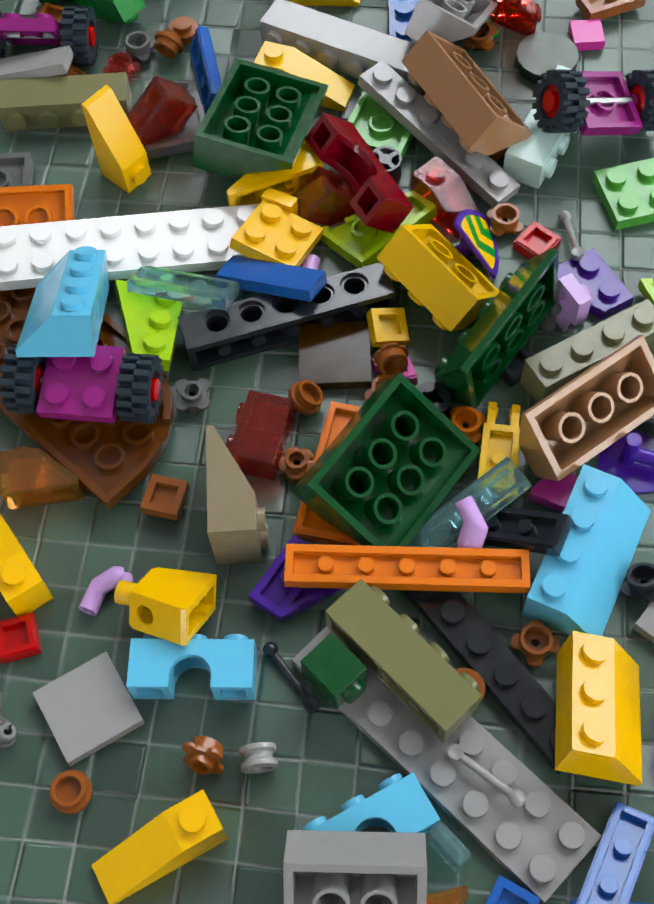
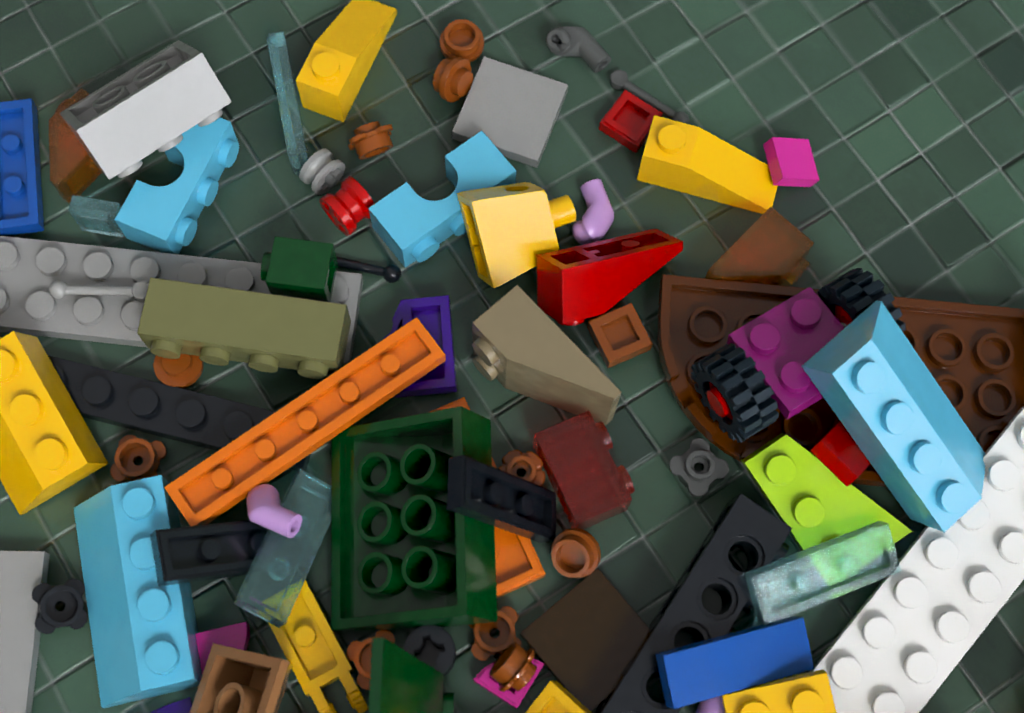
camera: 135 degrees right, 10 degrees up
none -> clear light blue tile [267,31,310,176]
none -> red wheel [319,176,375,236]
none -> dark orange plate [433,57,473,103]
none -> black tile [447,455,556,543]
none -> red slope [537,228,683,326]
none -> red tile [810,421,871,487]

